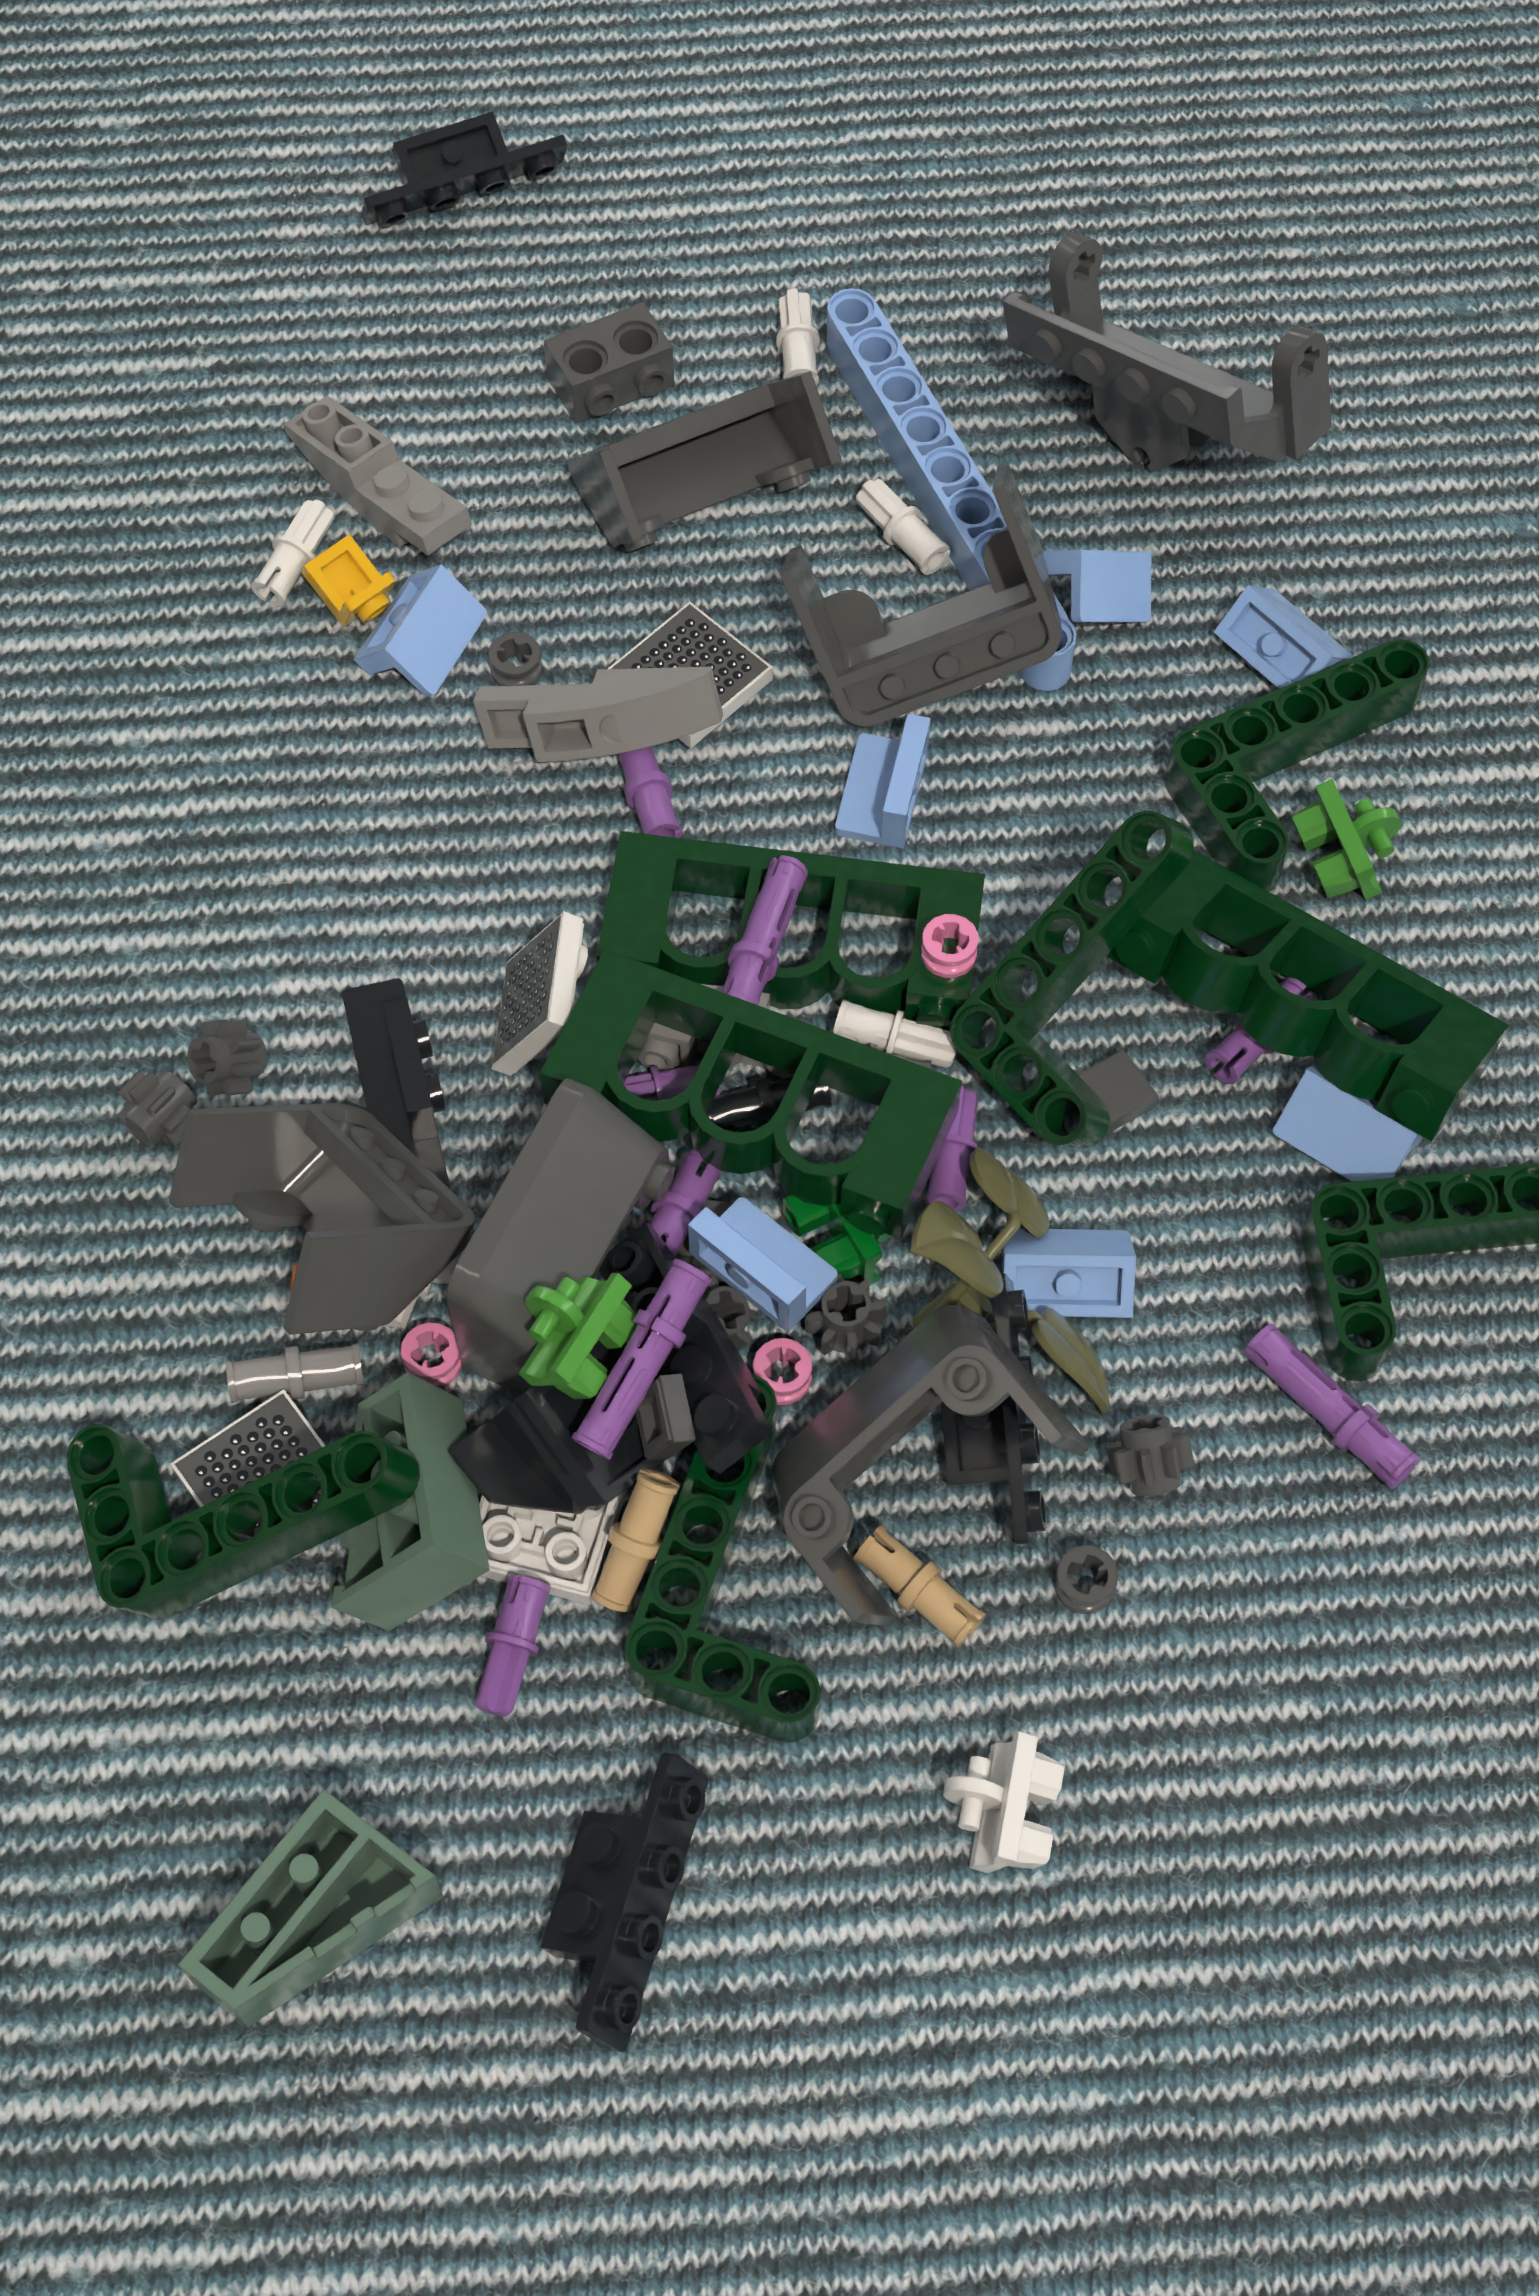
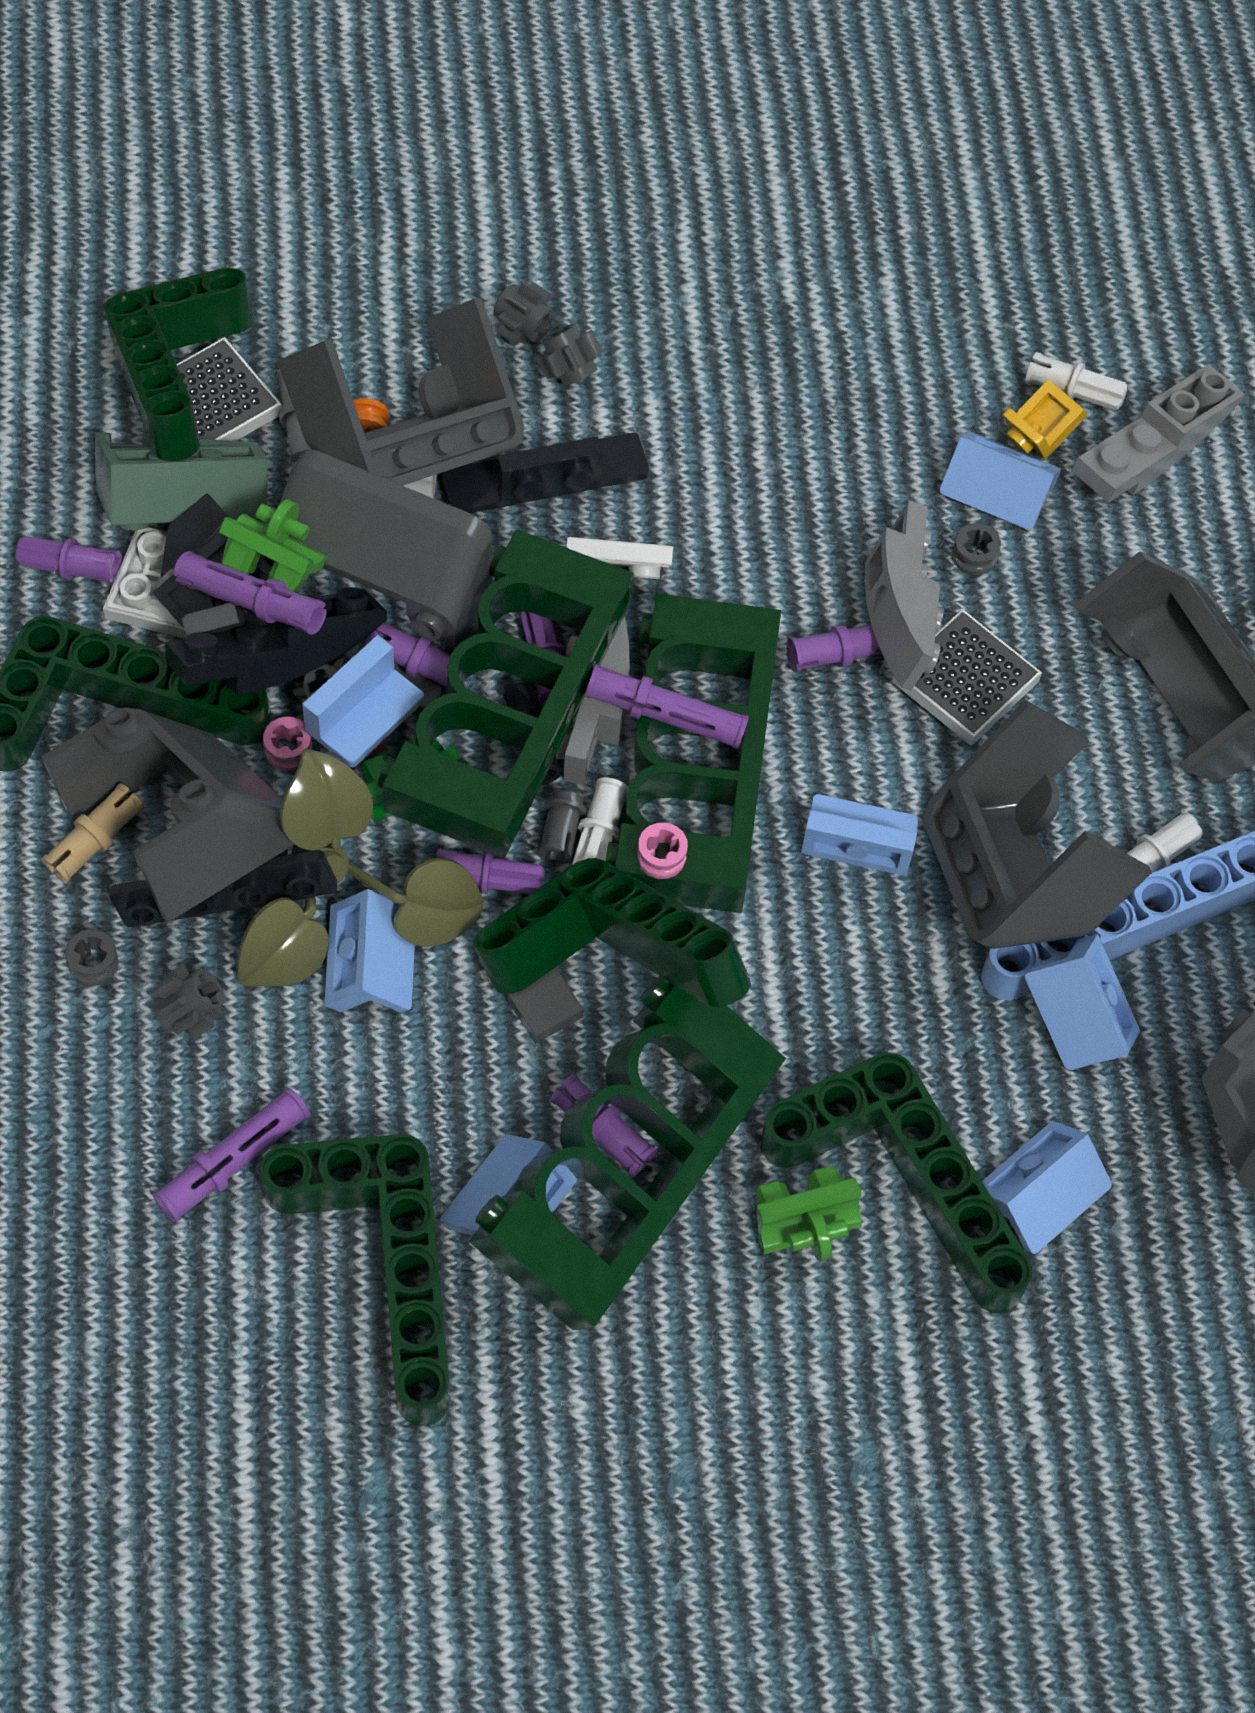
camera: 85 degrees right, 0 degrees up
tan pin [591,1469,680,1612] -> none

